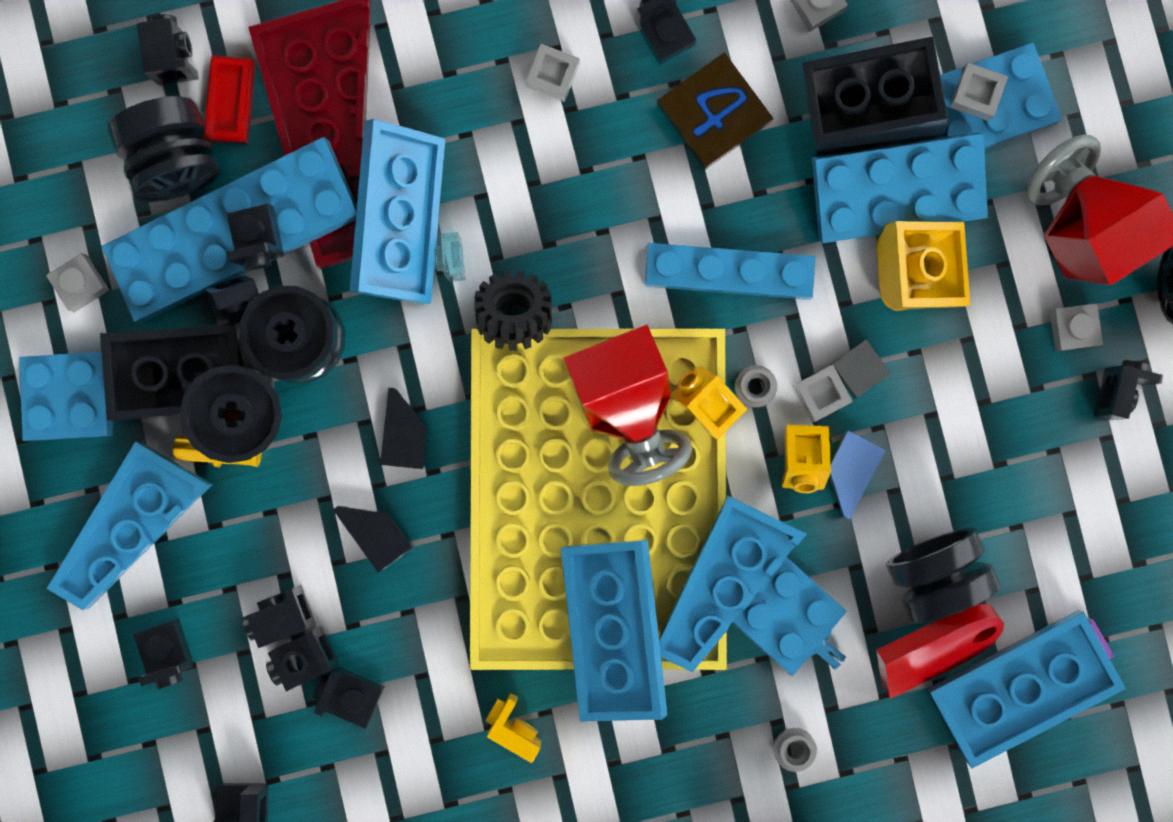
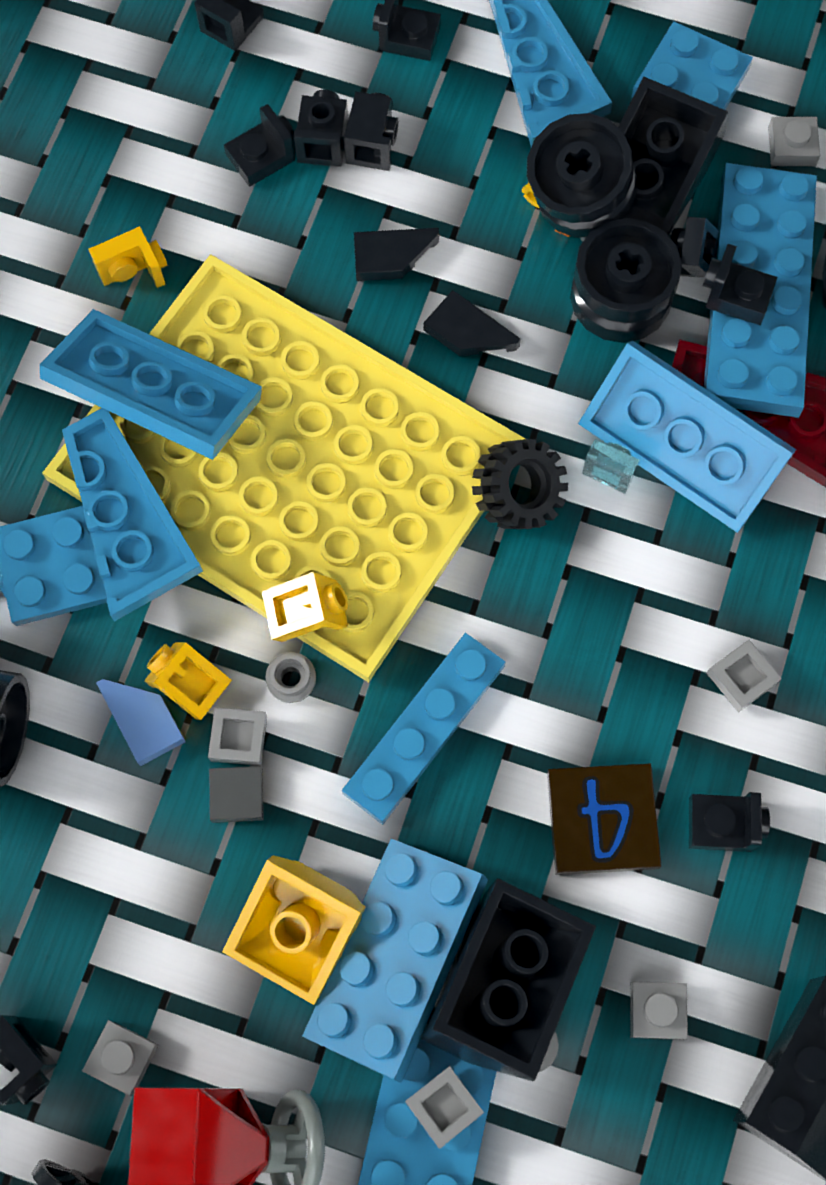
camera: 125 degrees right, 15 degrees down
red piece [564,324,692,486] -> none

